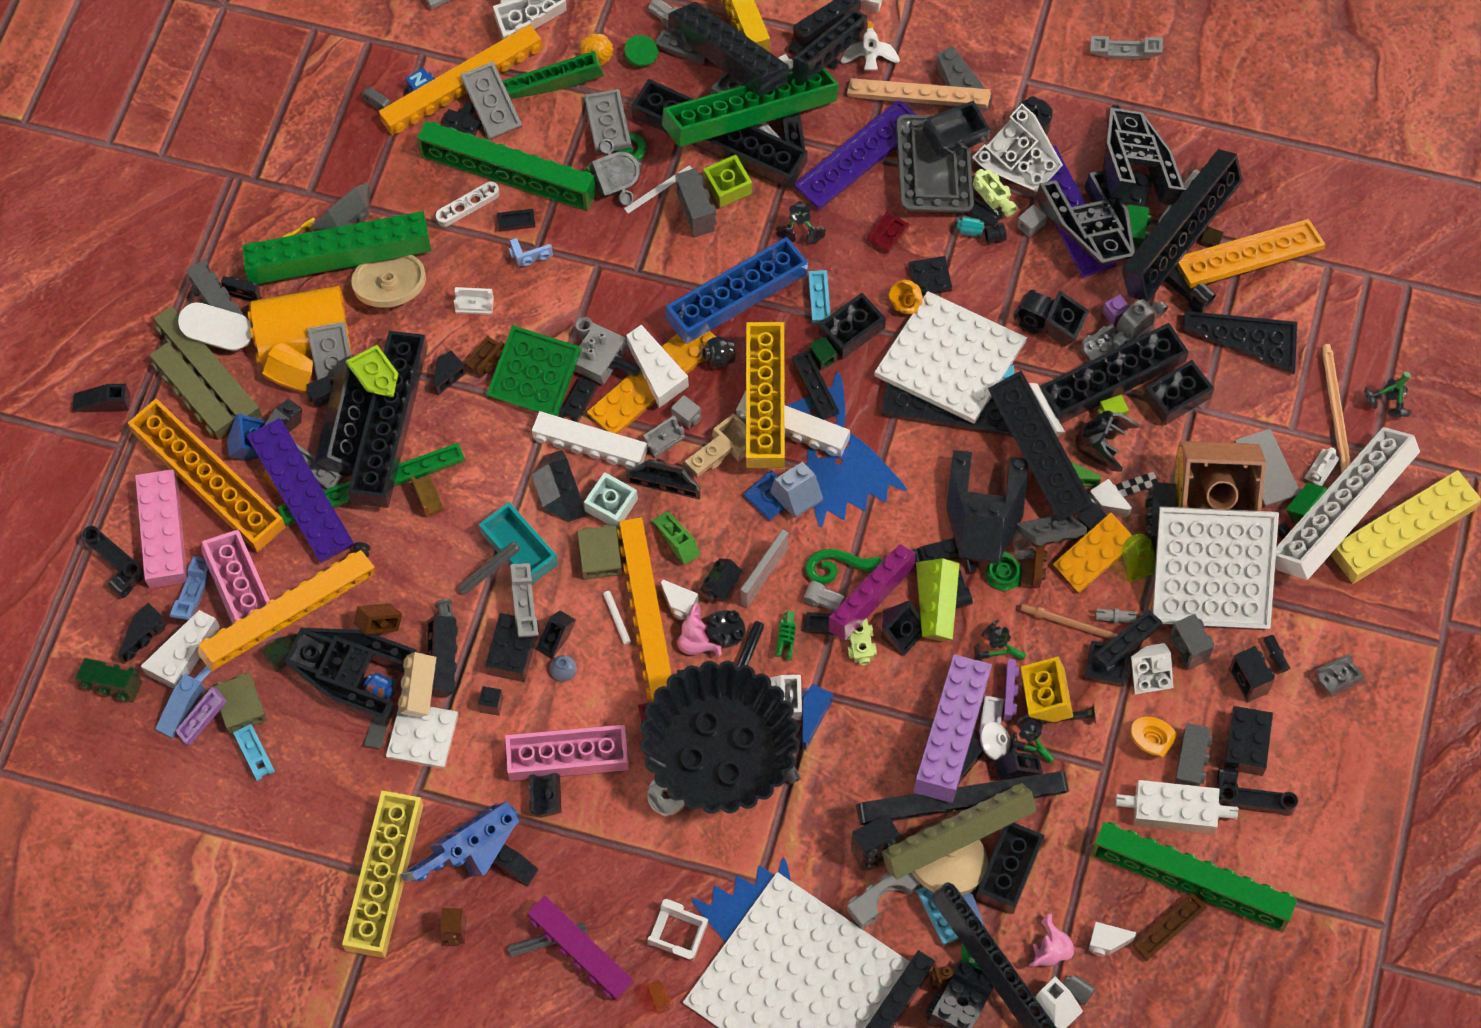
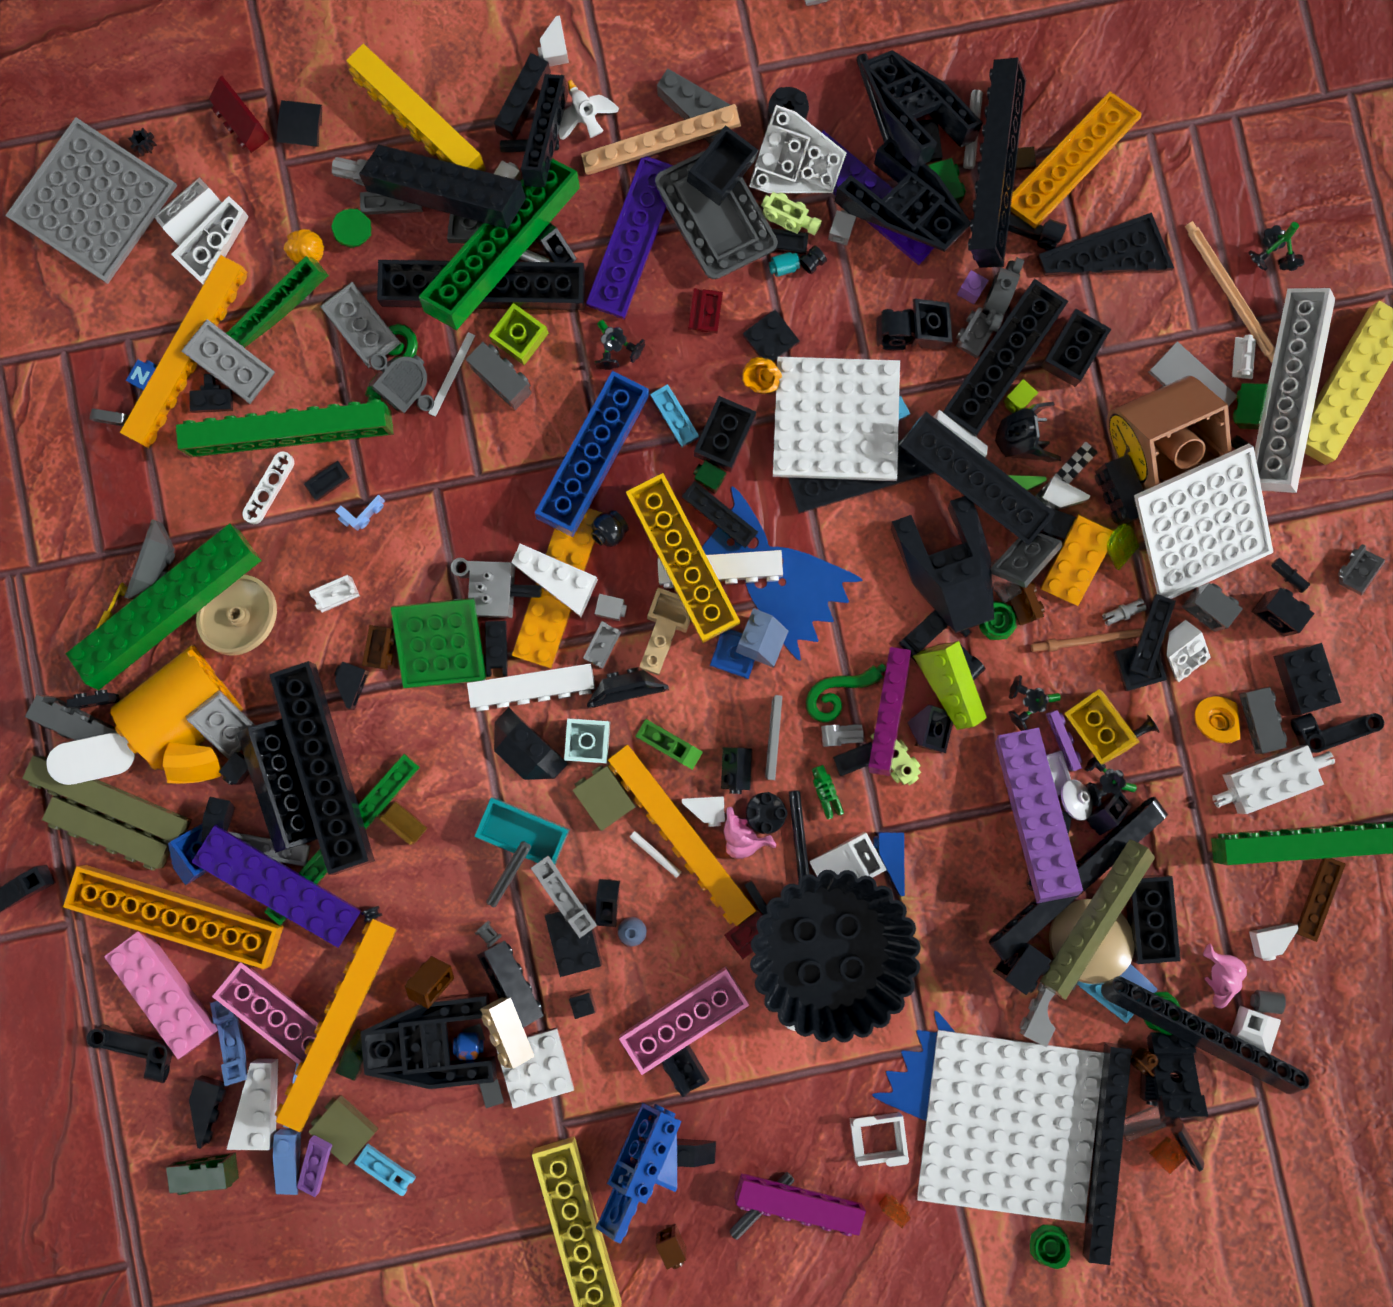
camera: 30 degrees left, 20 degrees up
lime tile [346,345,398,398] -> none

